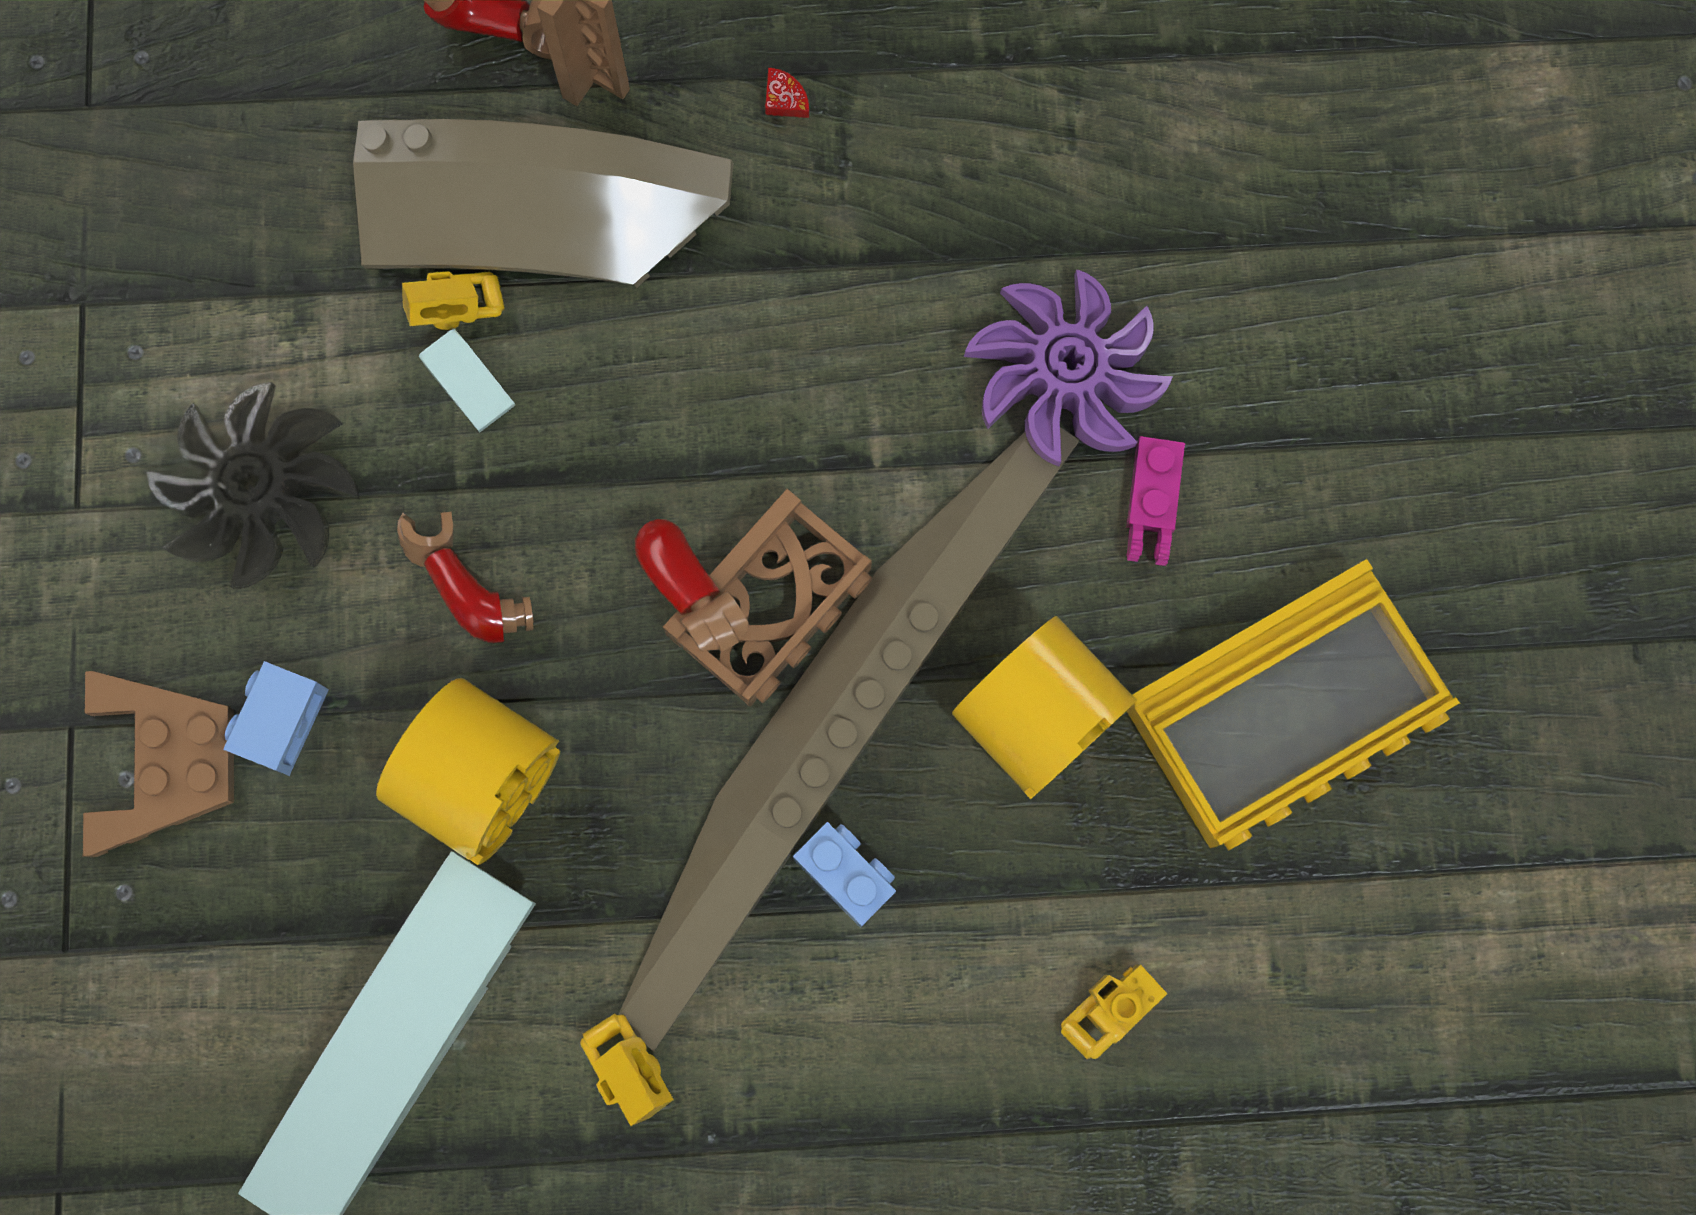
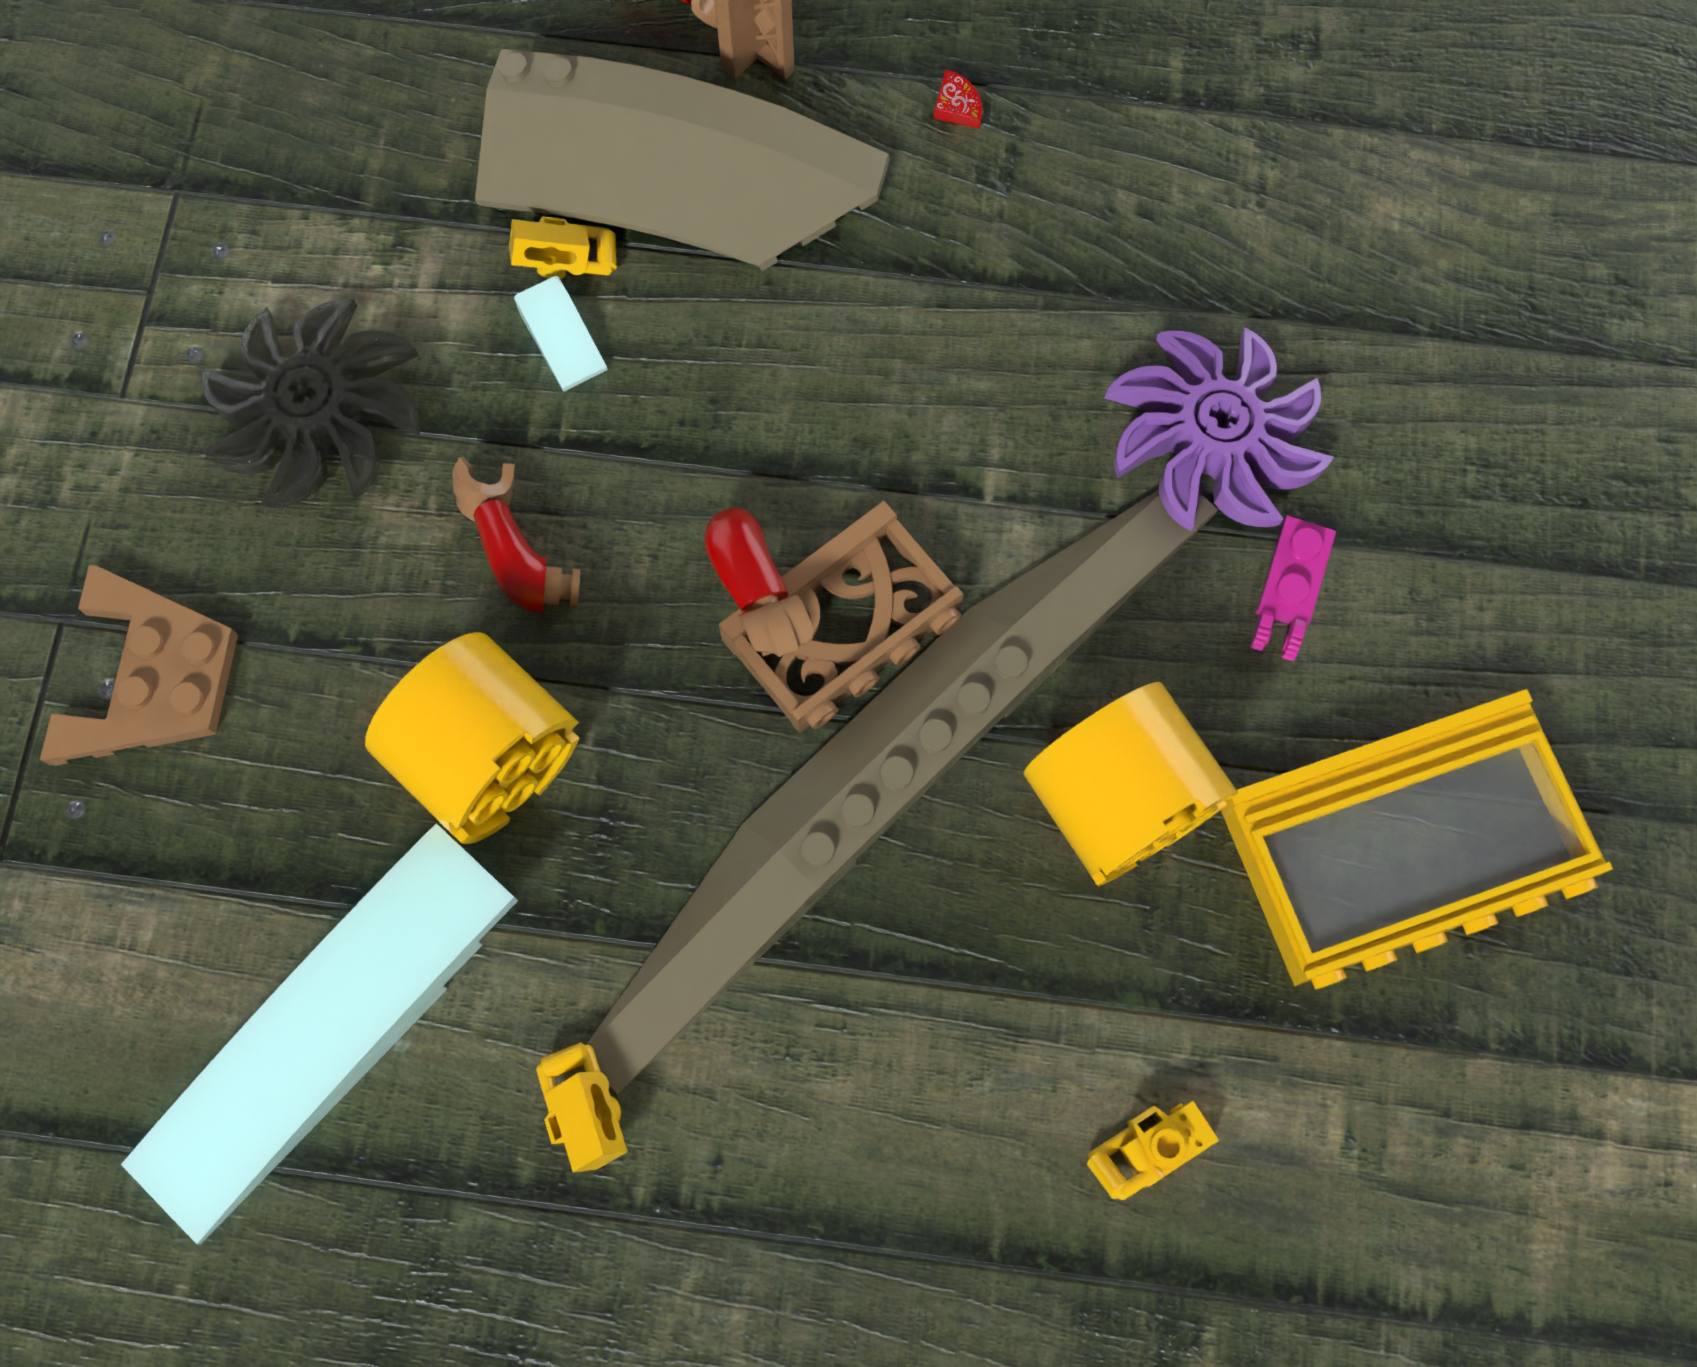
camera: 15 degrees right, 5 degrees down
light blue brick [223,661,329,776] -> none
light blue brick [793,822,896,928] -> none

